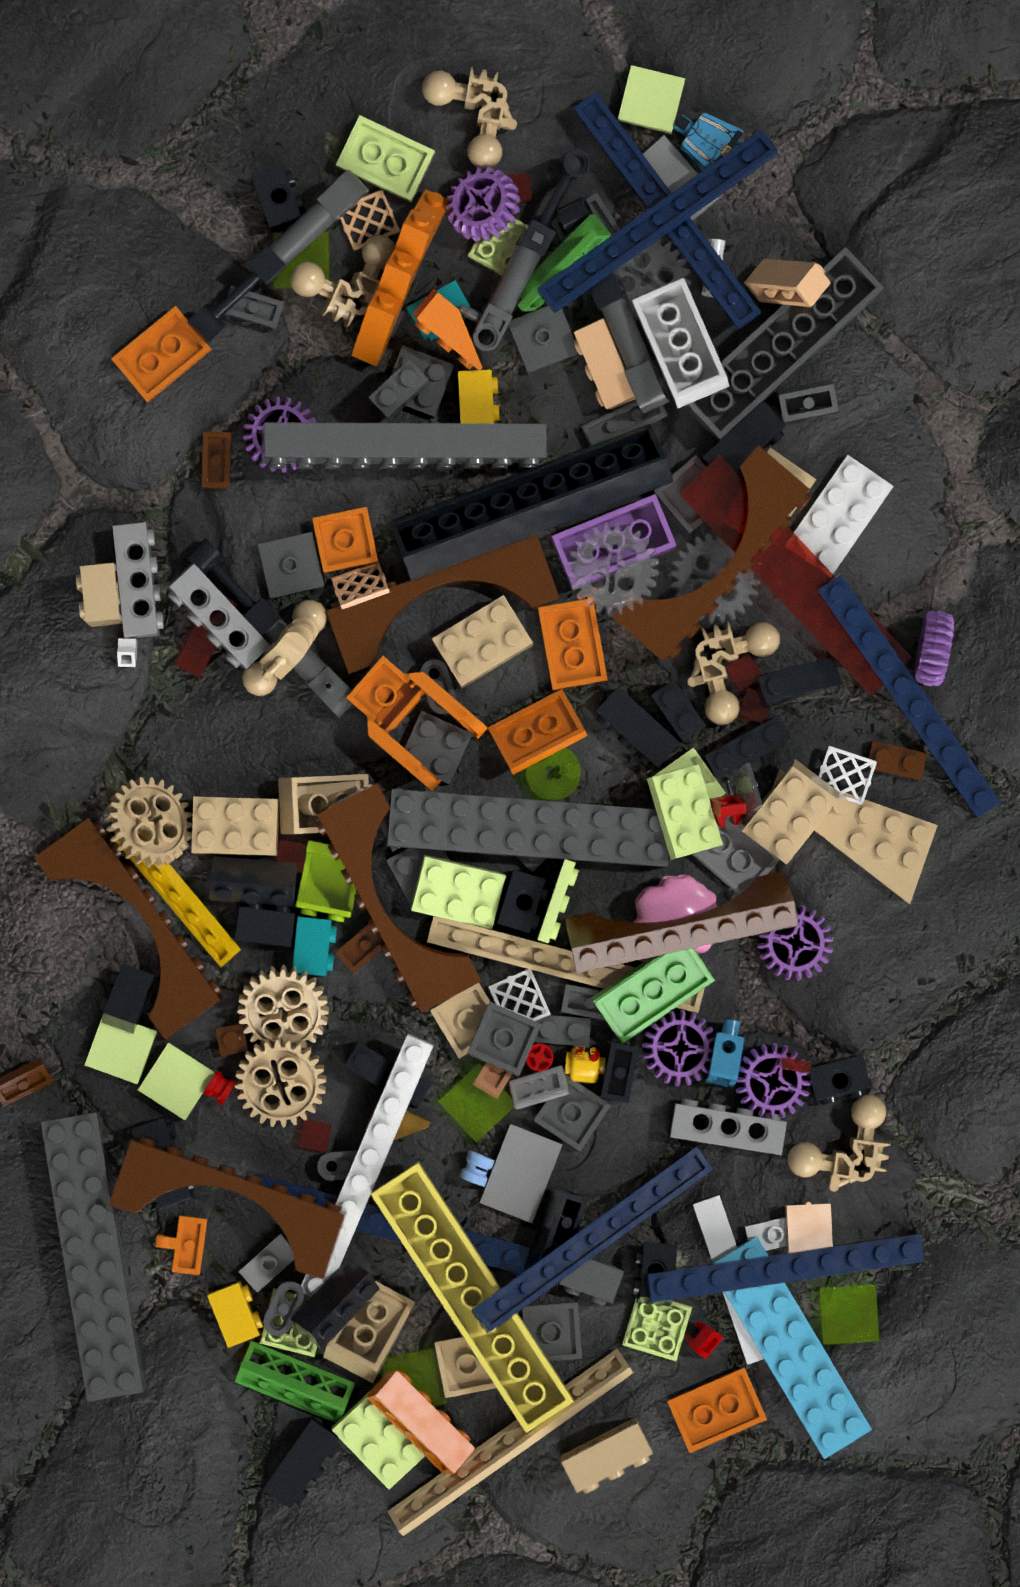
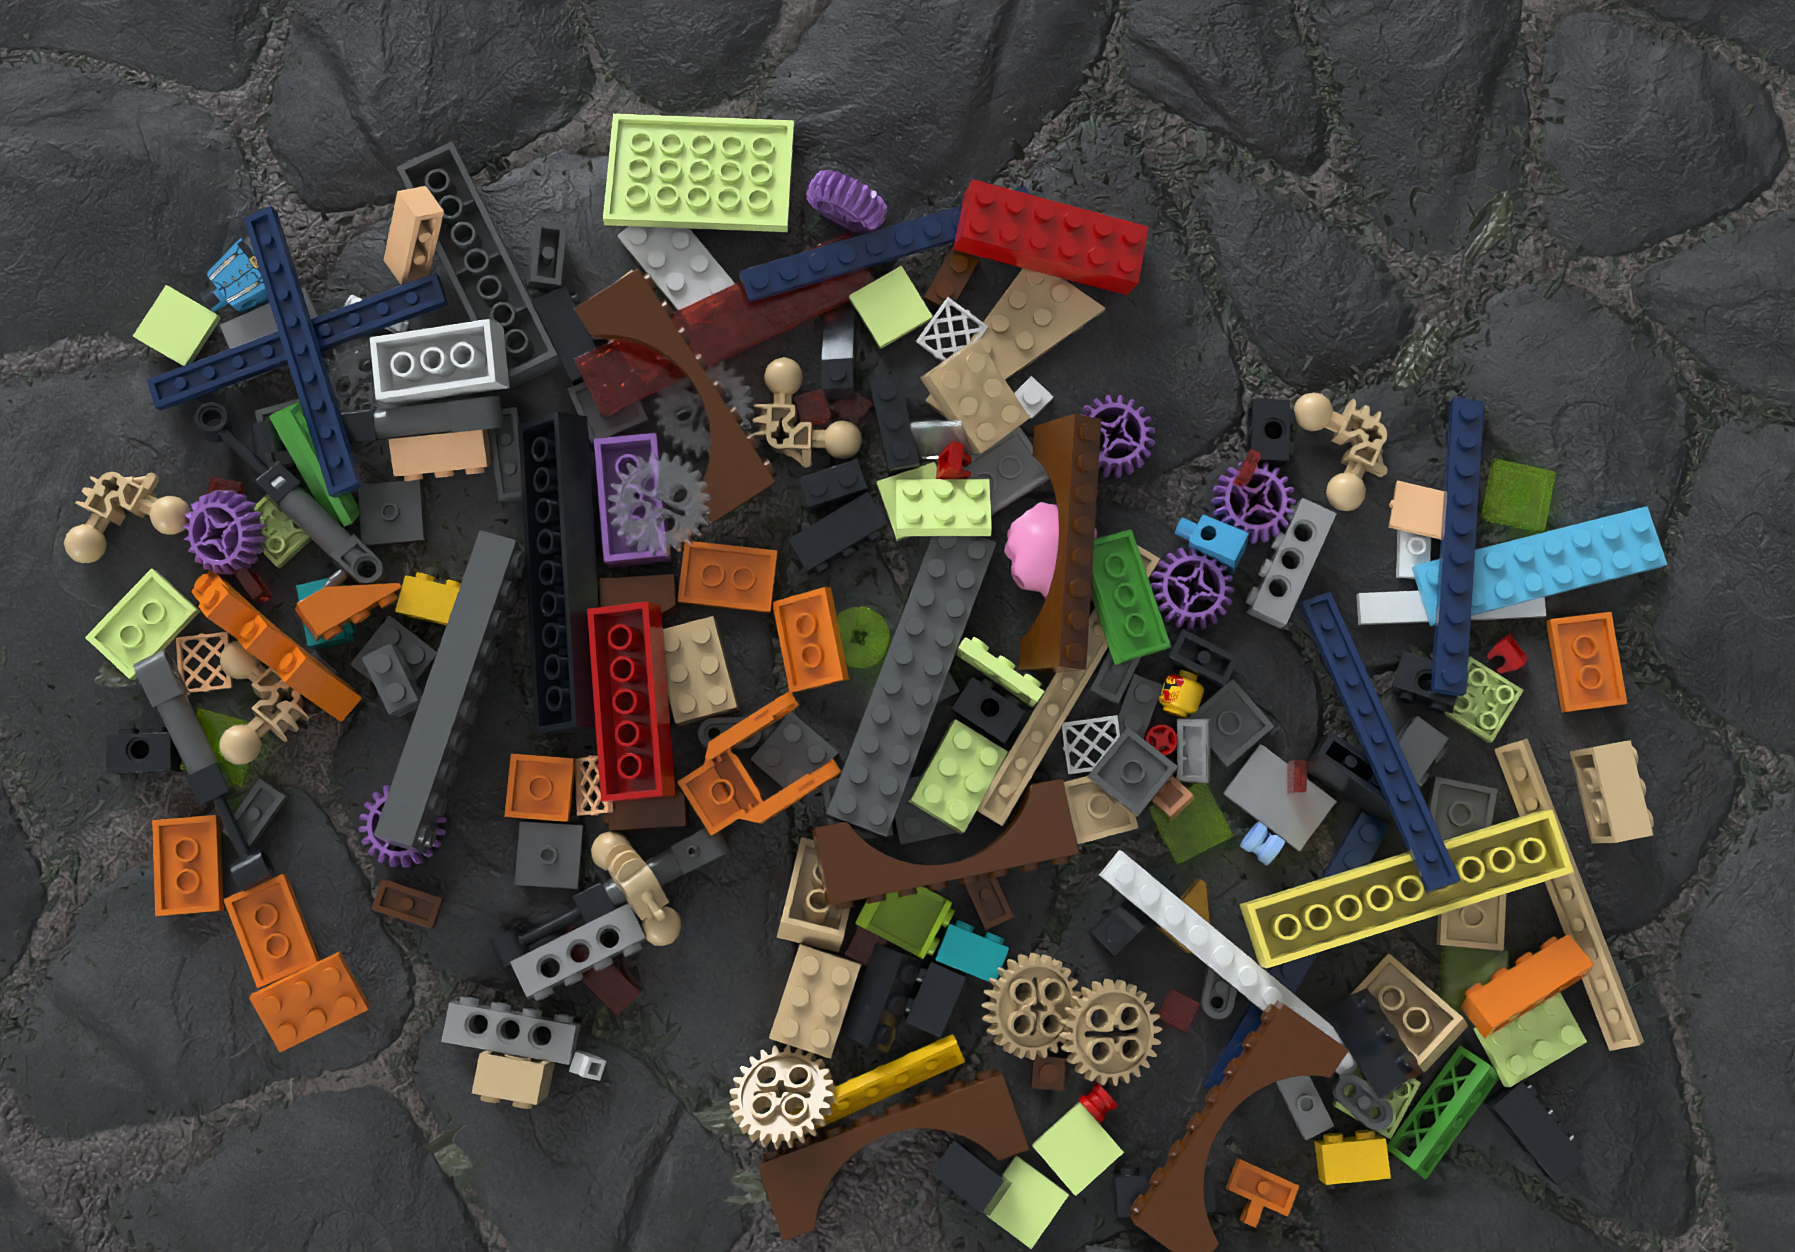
camera: 75 degrees left, 5 degrees down
none -> orange plate [152,815,224,916]
none -> clear red tile [235,567,273,604]
none -> orange plate [249,951,370,1053]
none -> red brick [587,601,676,802]
none -> yellowish green plate [603,114,794,232]
none -> yellowish green tile [849,266,933,349]
none -> red brick [953,179,1149,295]
none -> white plate [1014,376,1053,421]
none -> clear red tile [1287,760,1307,794]

